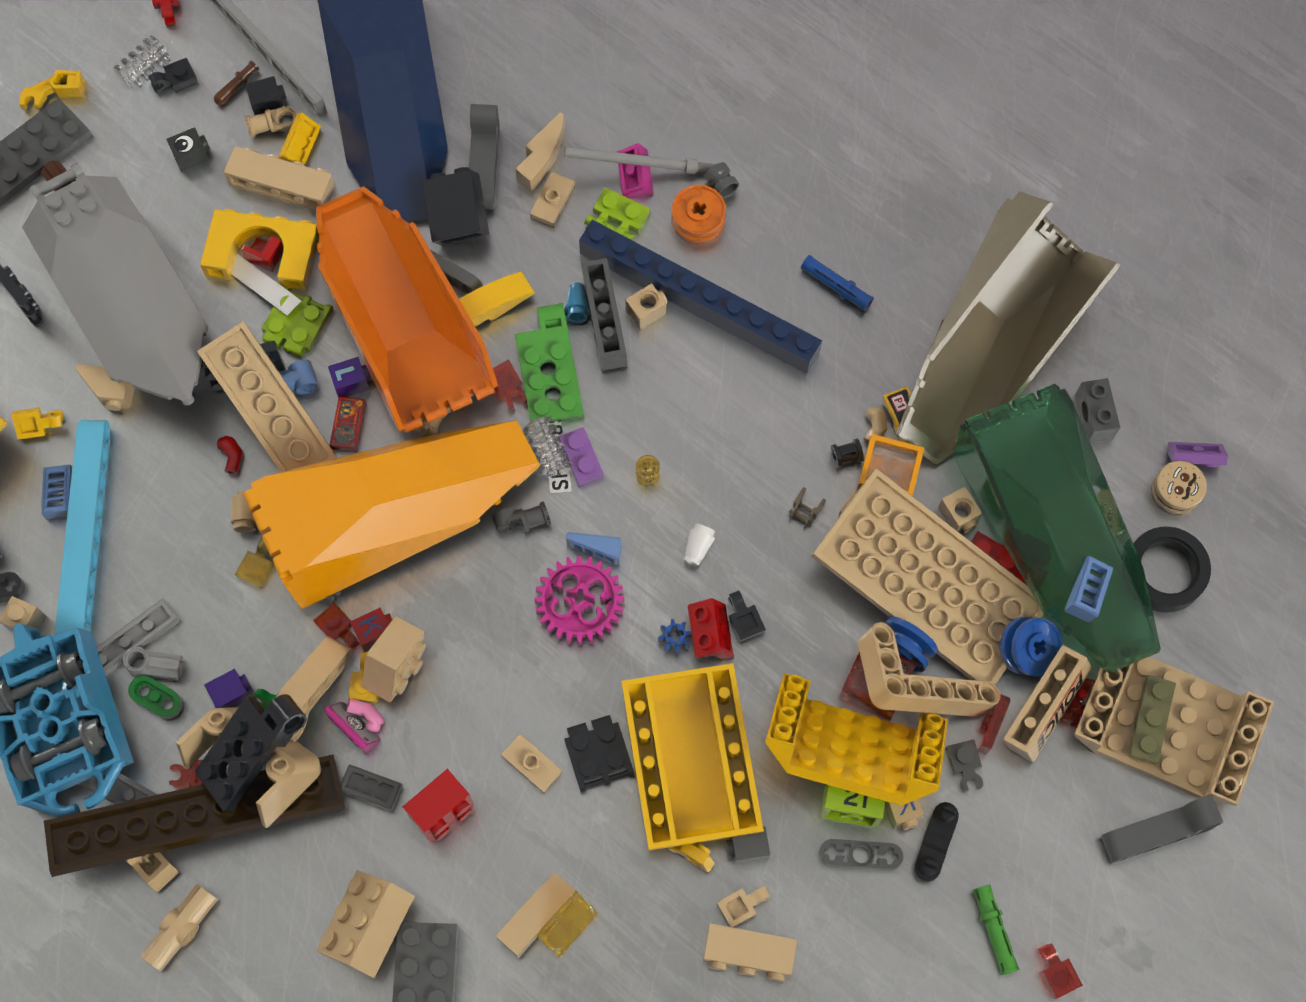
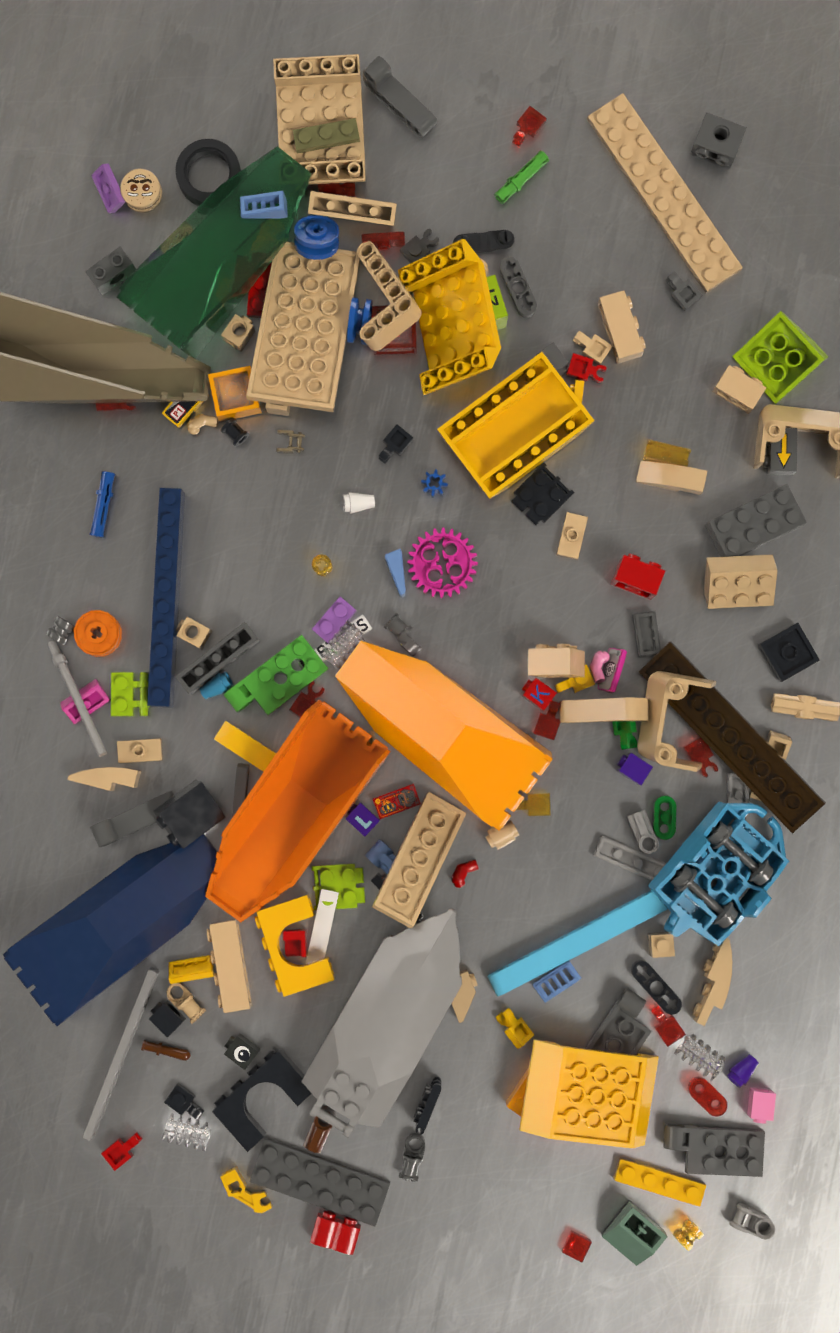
camera: 110 degrees left, 15 degrees up
black hinge [195,694,307,812] -> none
red bracket [688,598,734,660] -> none
none -> black arch [212,1048,312,1152]
none -> red plate [566,353,607,383]
none -> black plate [759,623,820,682]

